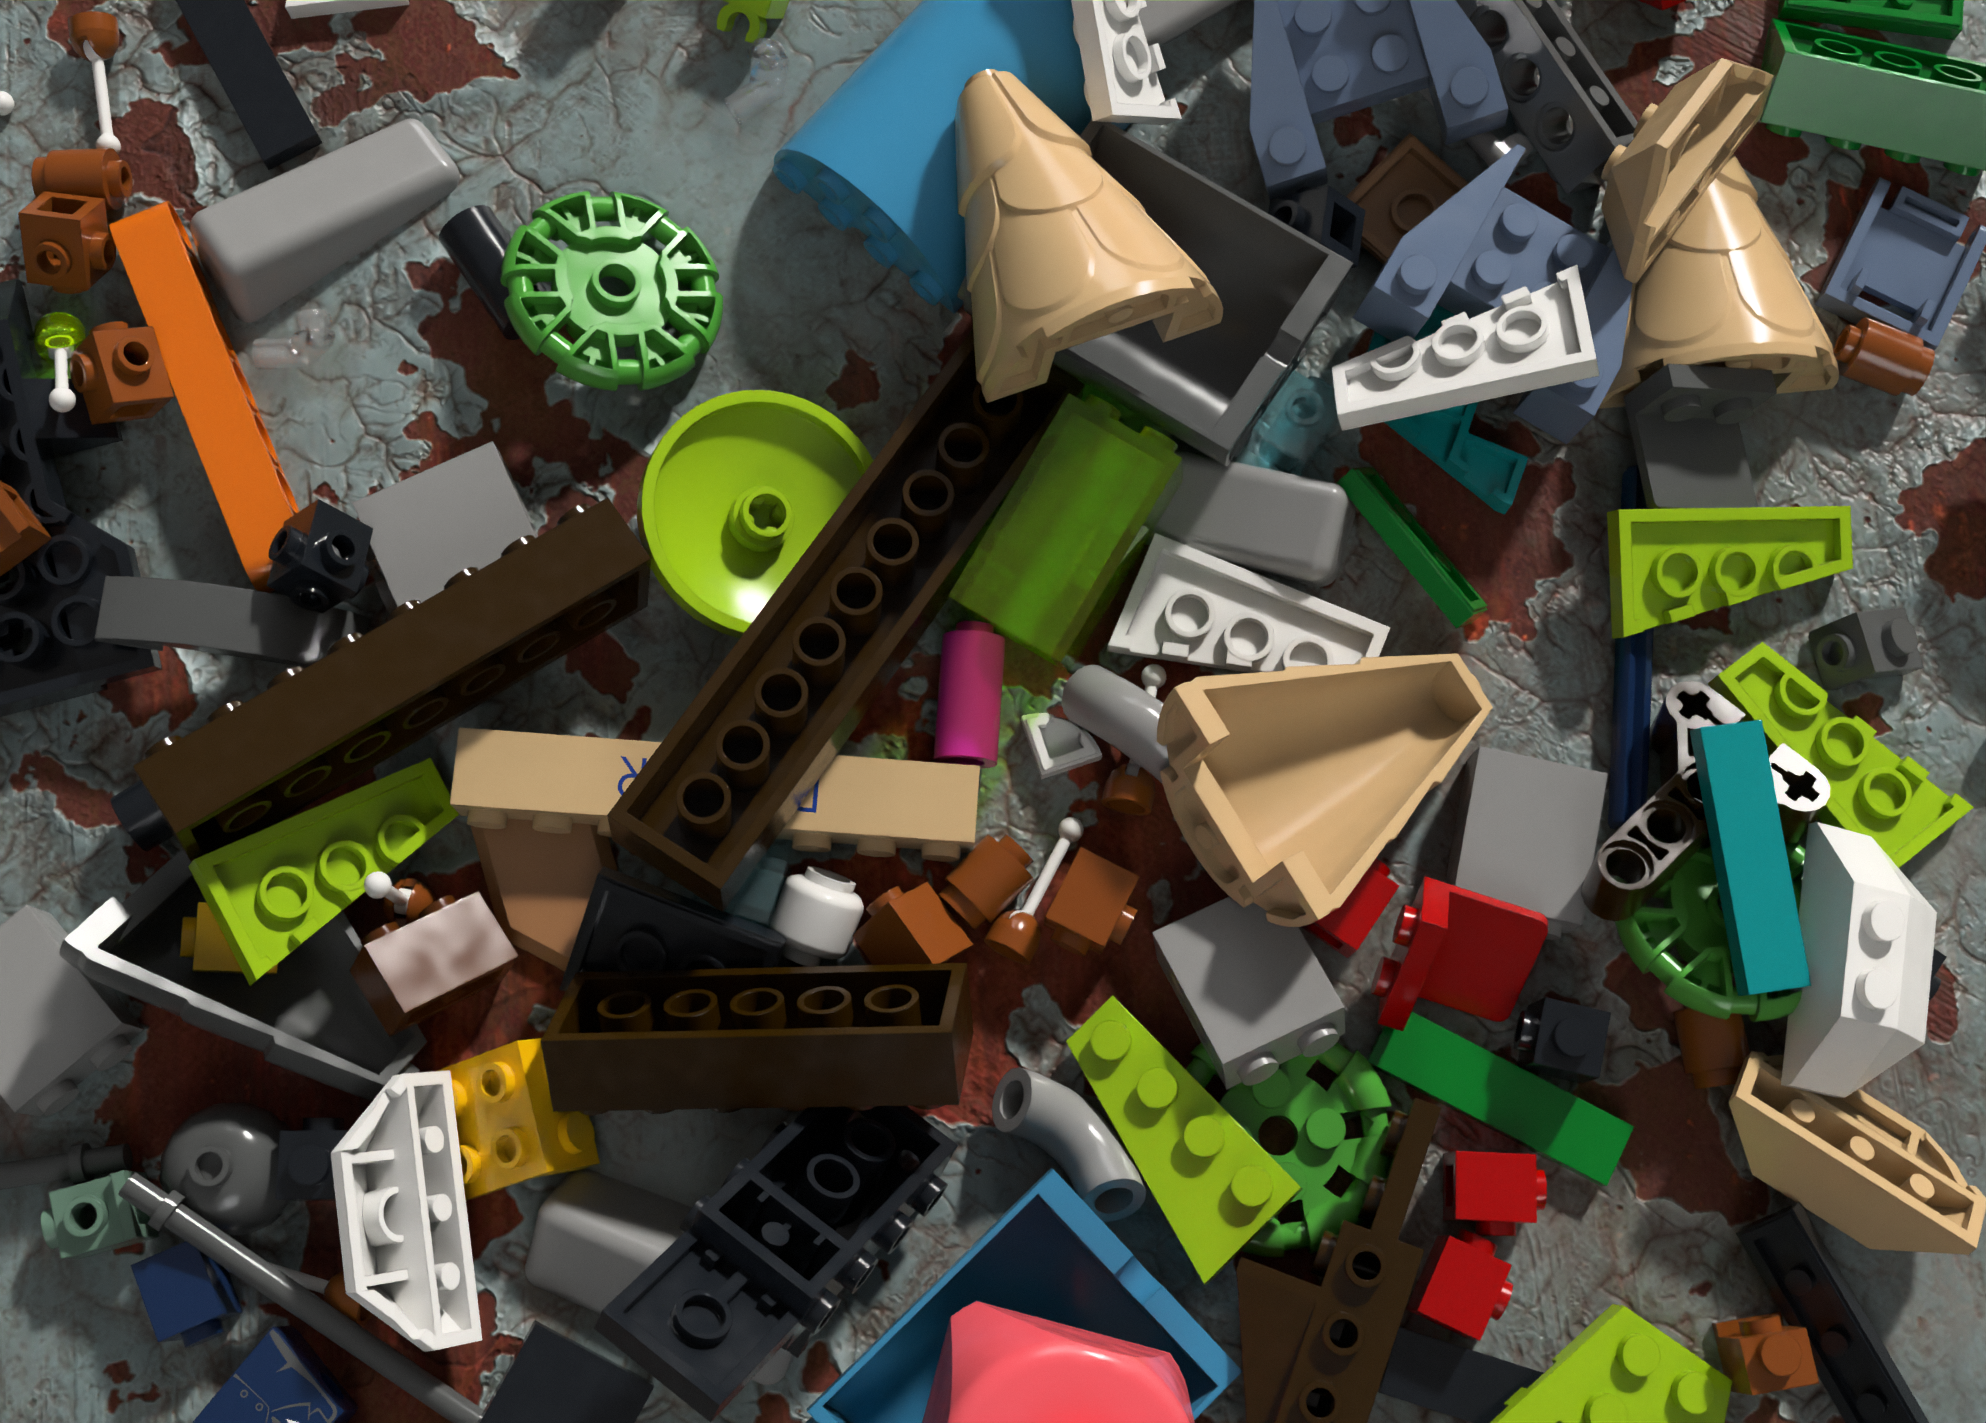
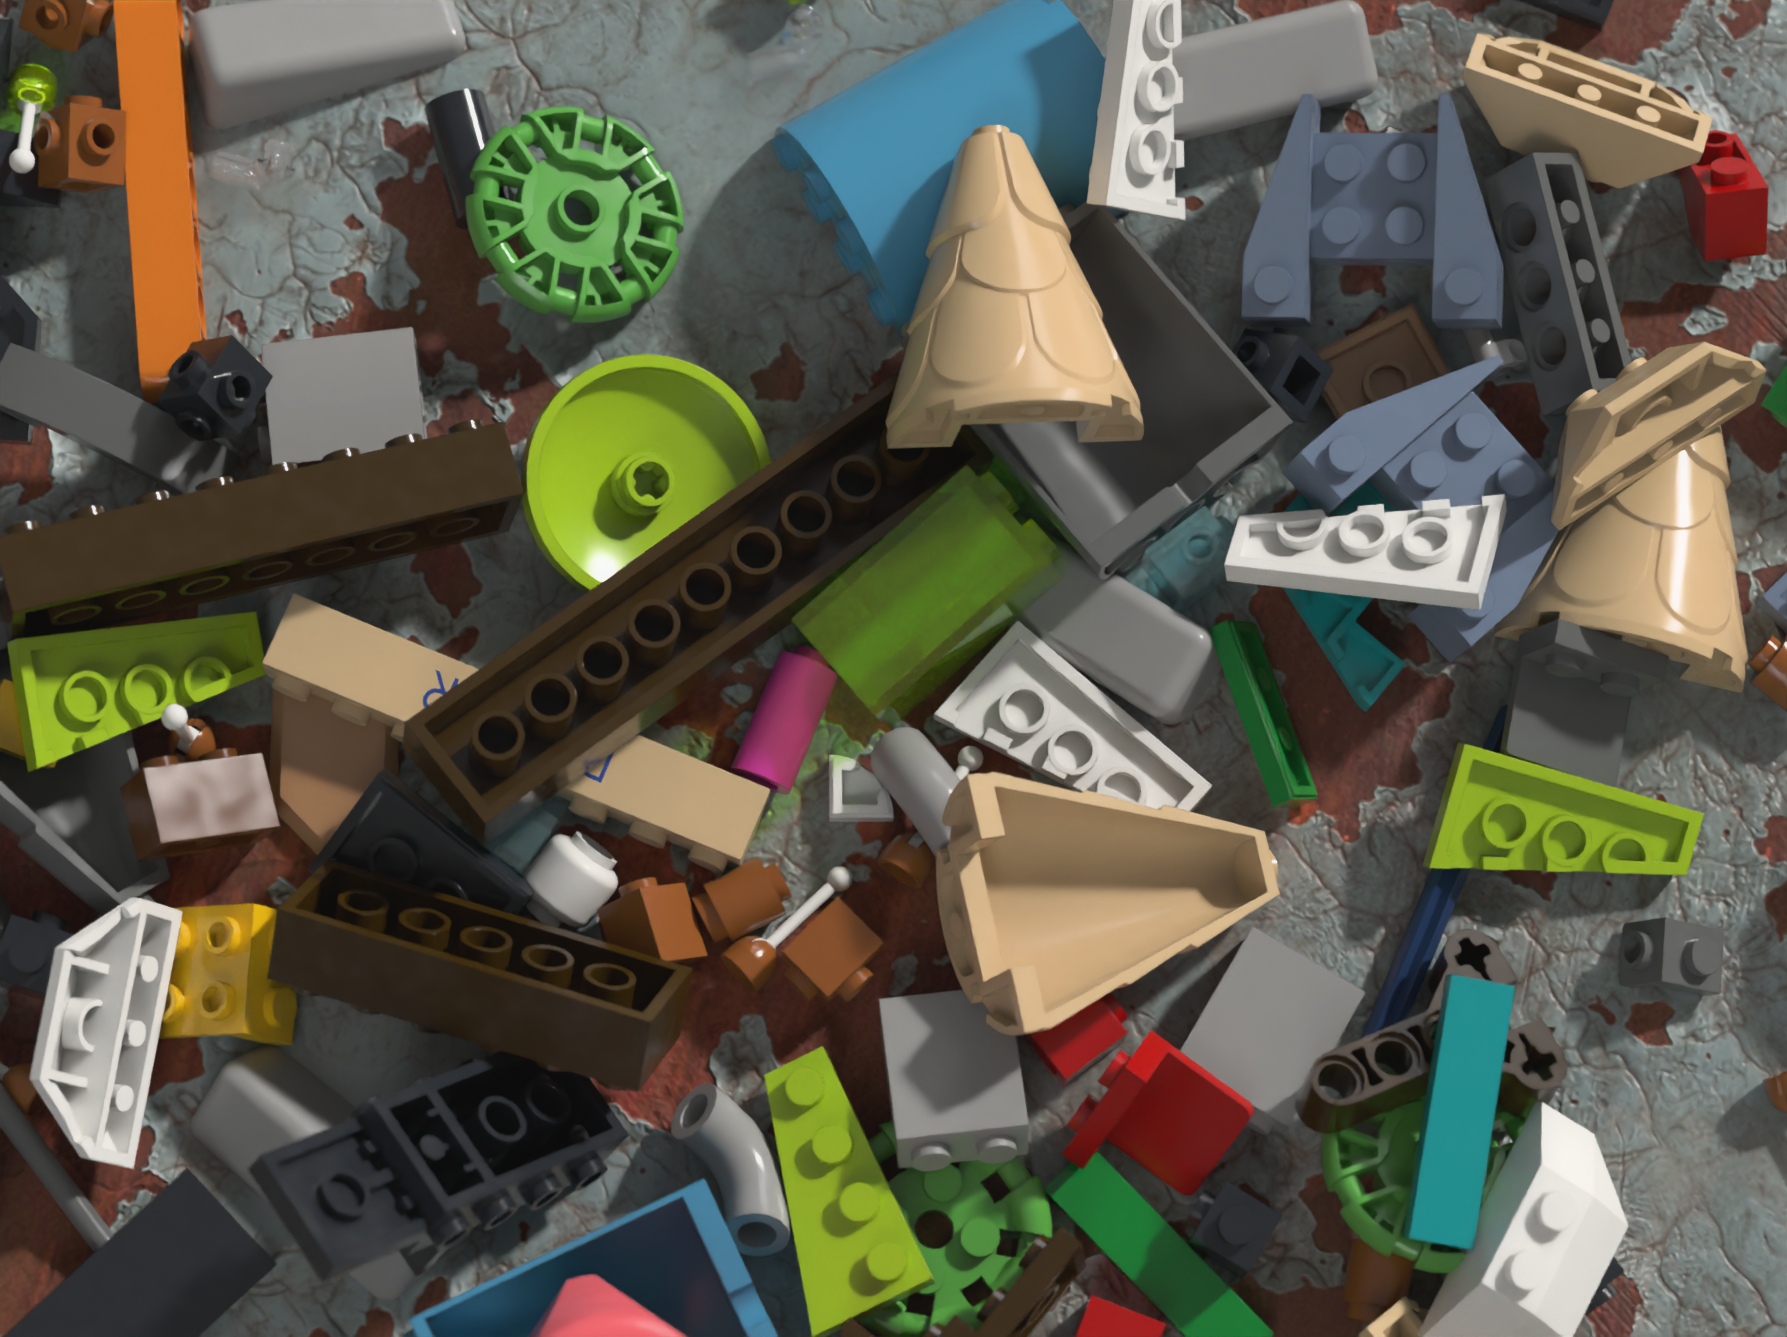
camera: 15 degrees right, 0 degrees up
lime wing [1707,642,1974,868] -> none

